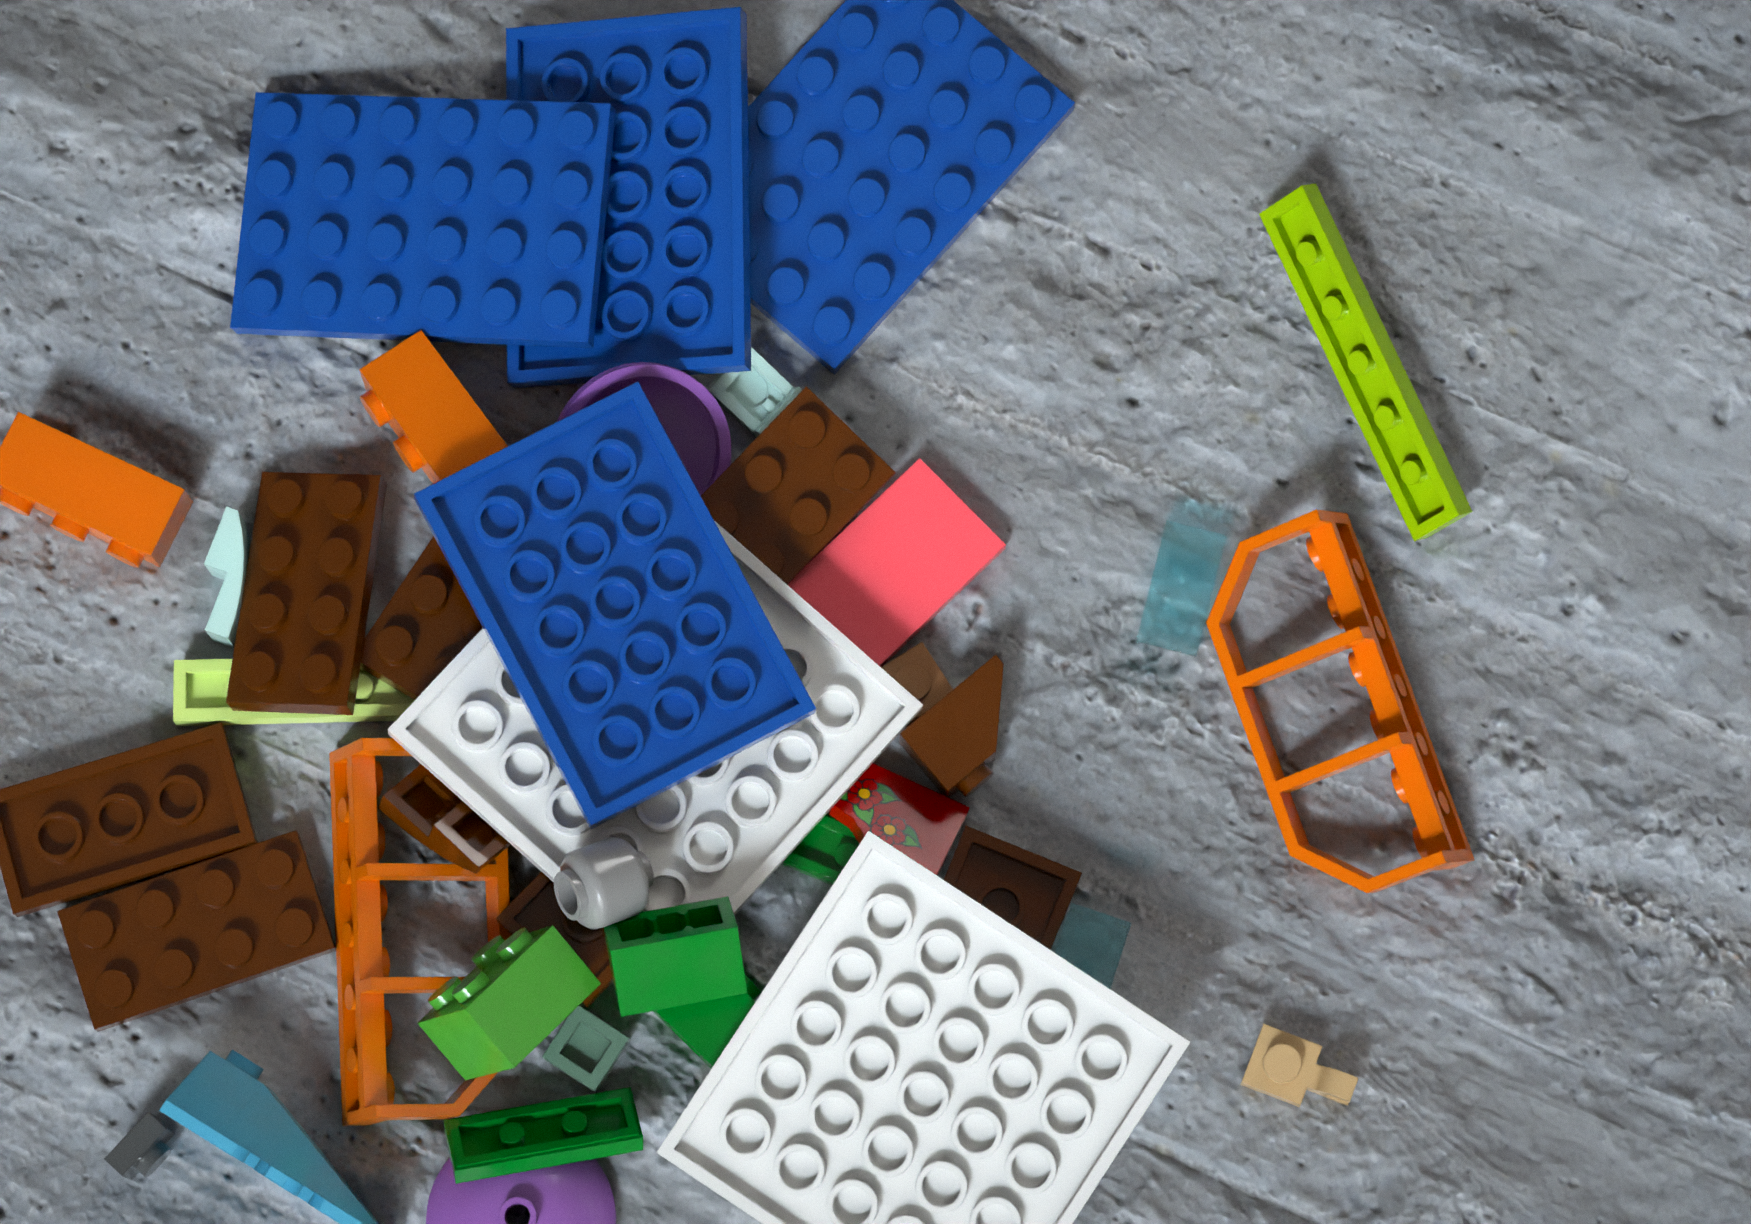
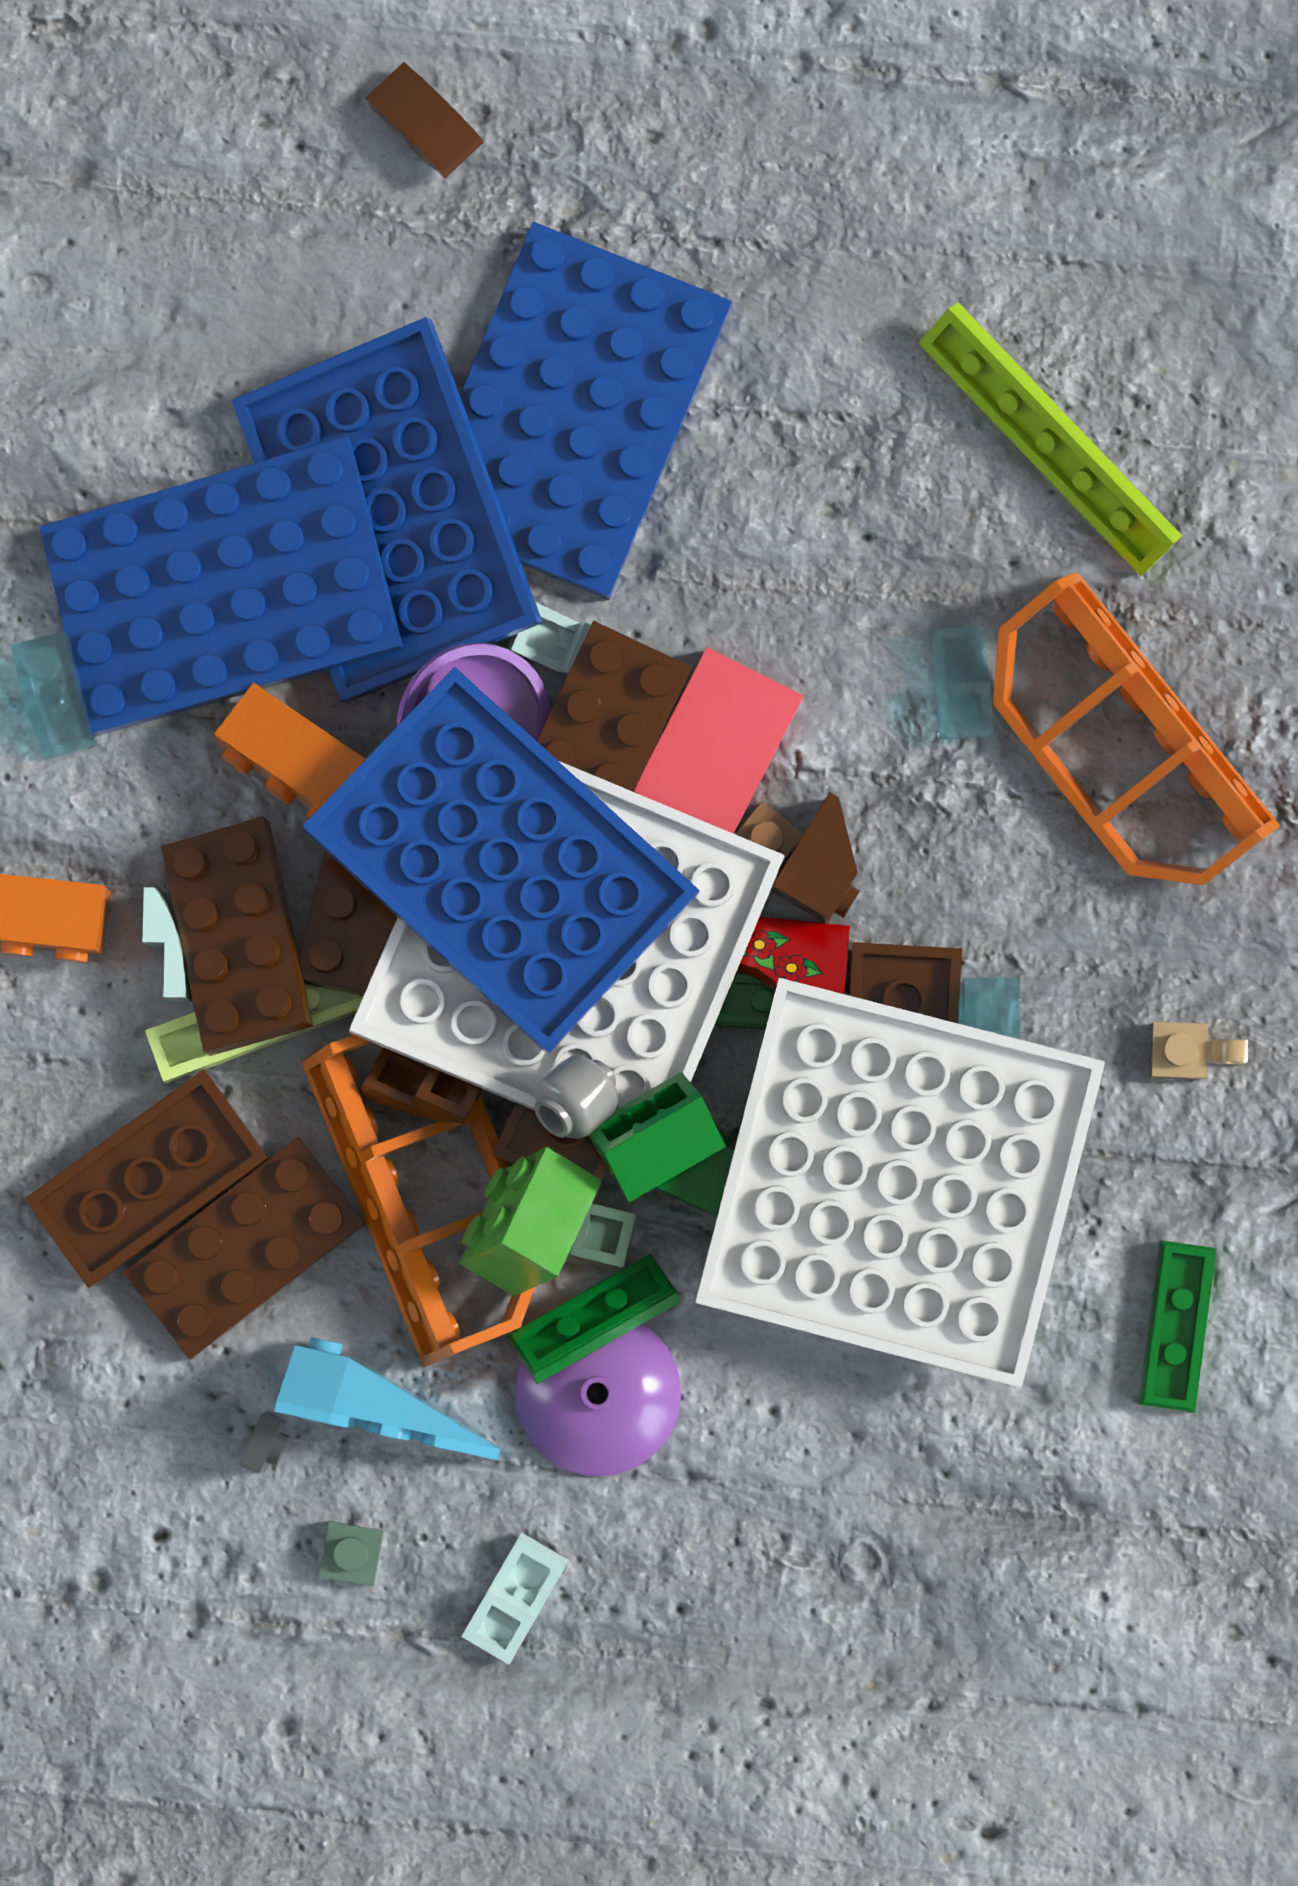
camera: 15 degrees left, 5 degrees up
none -> clear light blue slope [10,632,98,759]

